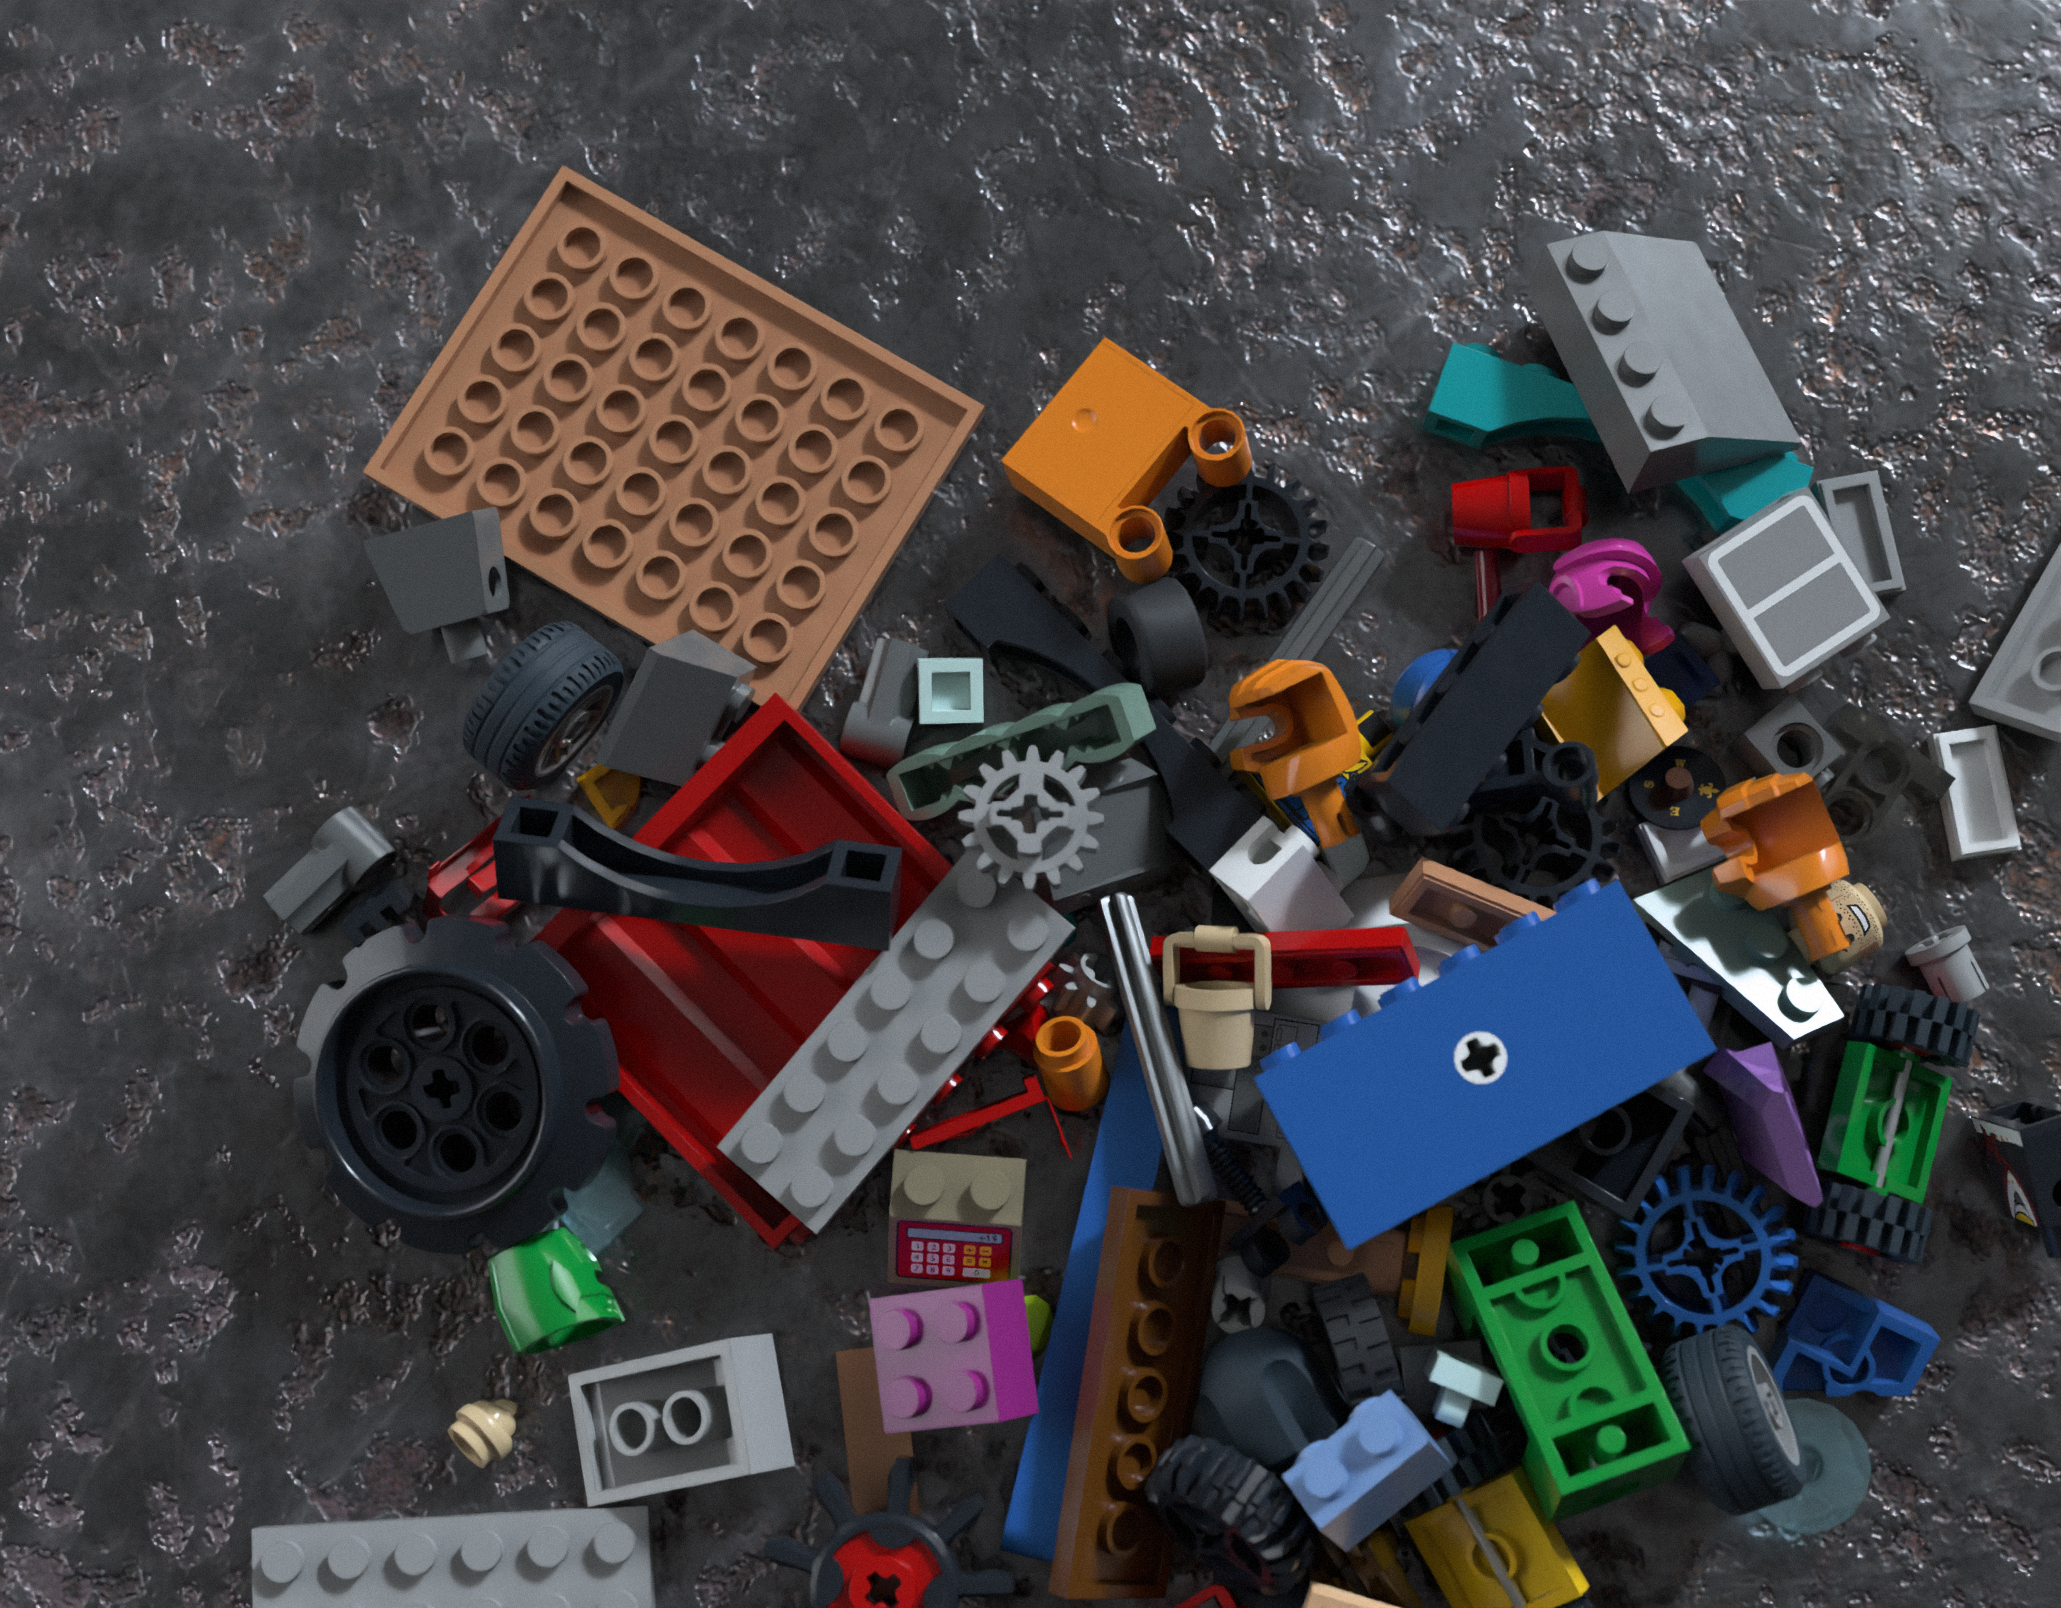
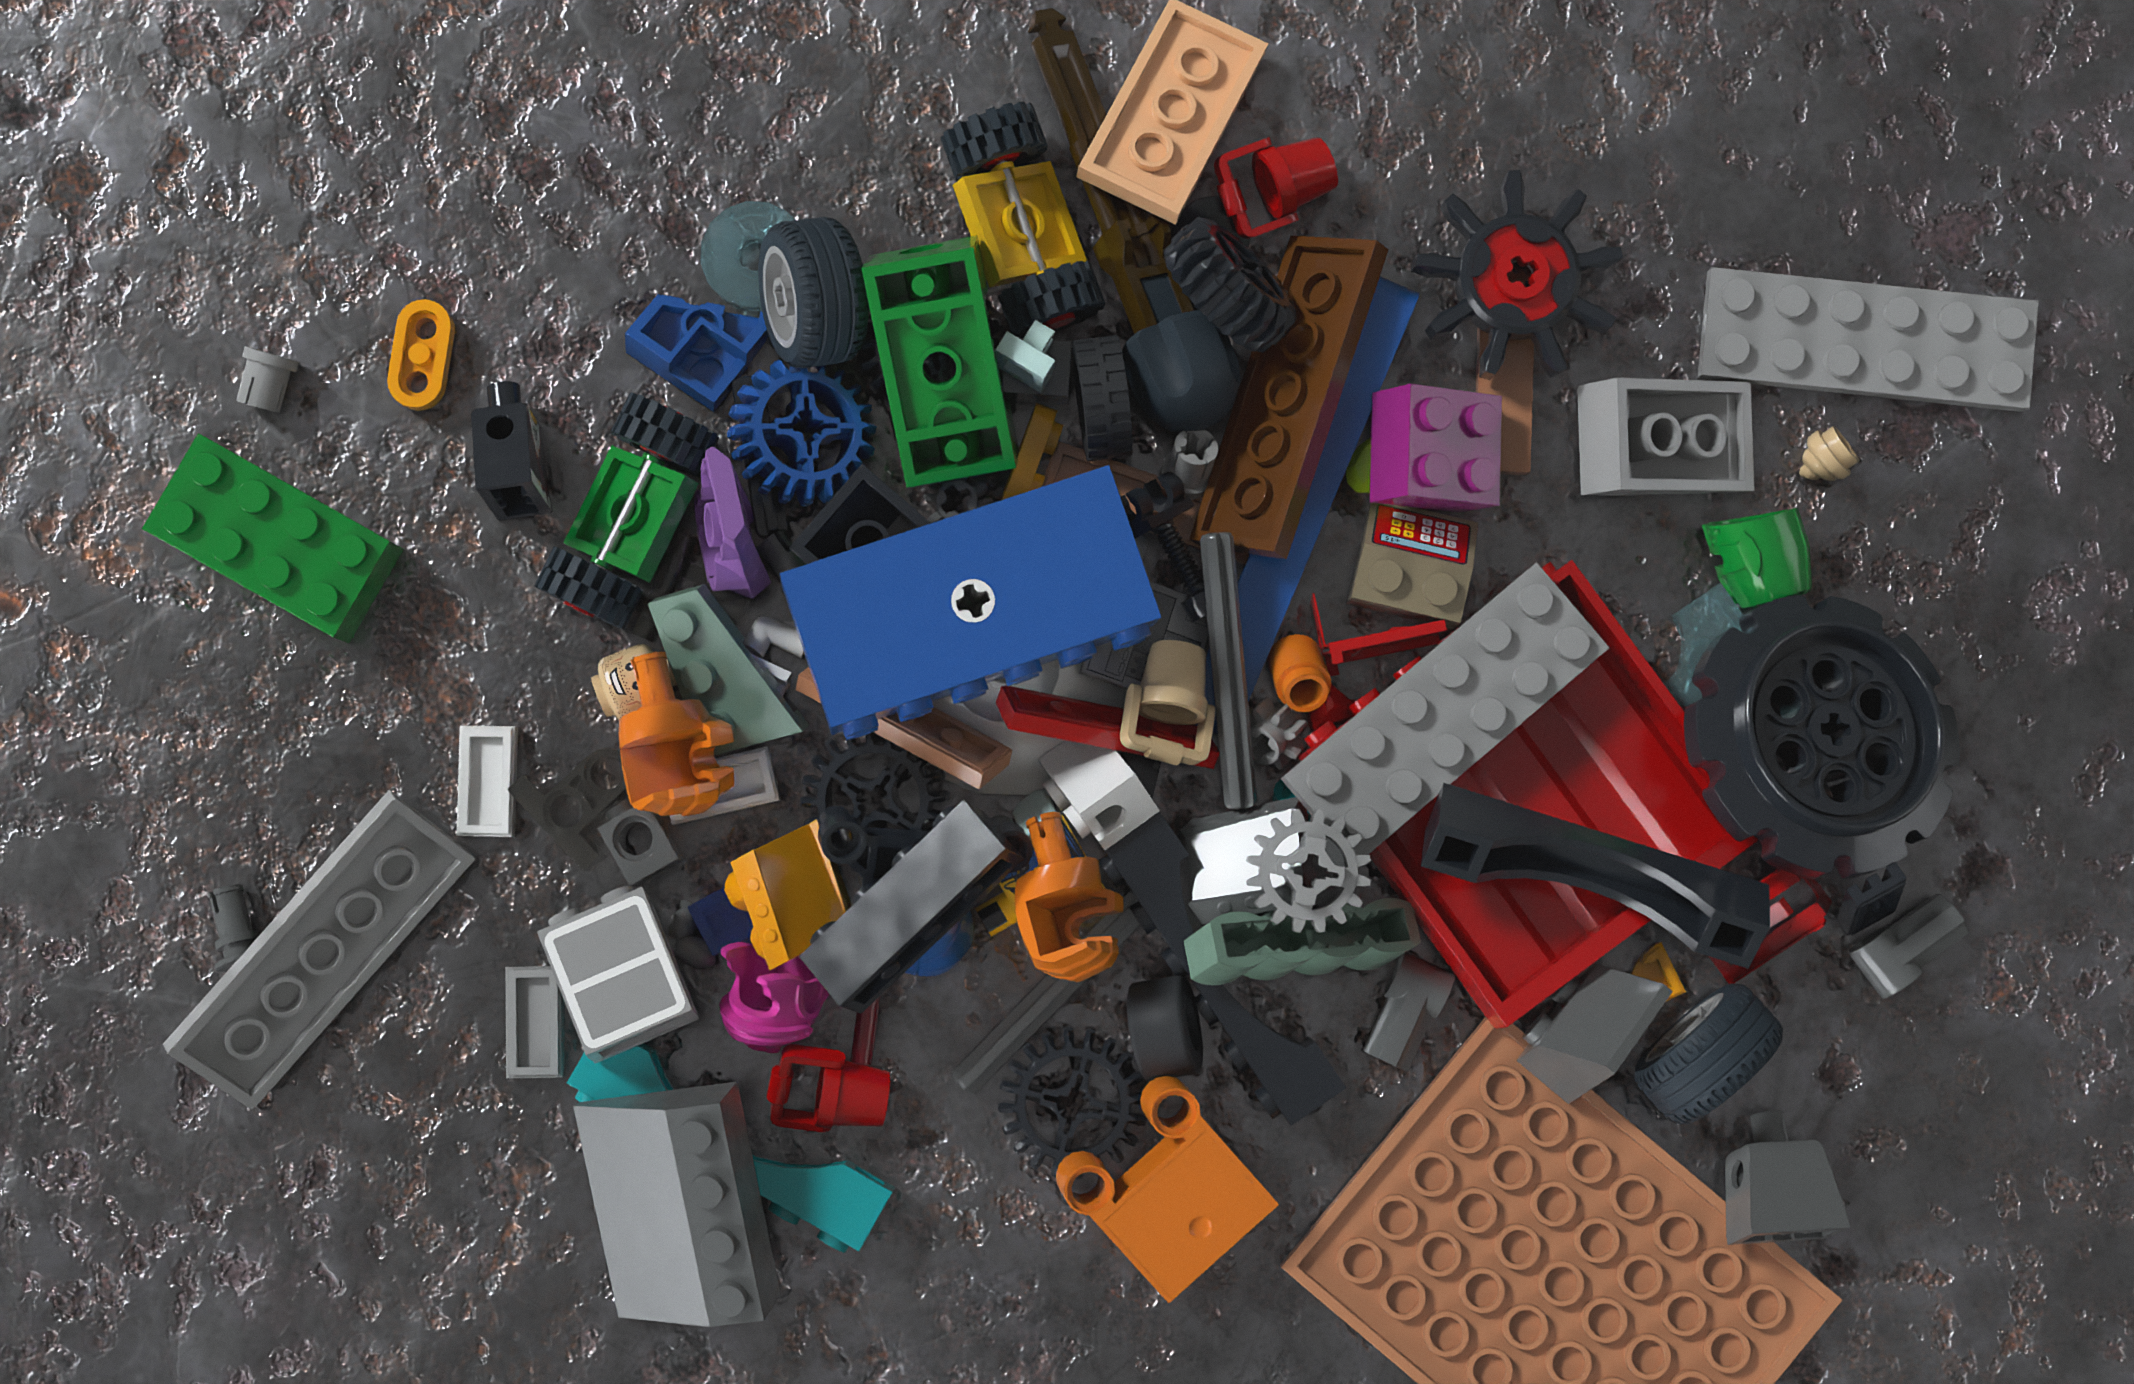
camera: 170 degrees left, 5 degrees up
light aqua tile [917,657,984,724] -> none
medium blue brick [1282,1389,1453,1552] -> none
piece [1629,746,1727,830] -> none
light grey bush [1905,925,1989,1003] -> none

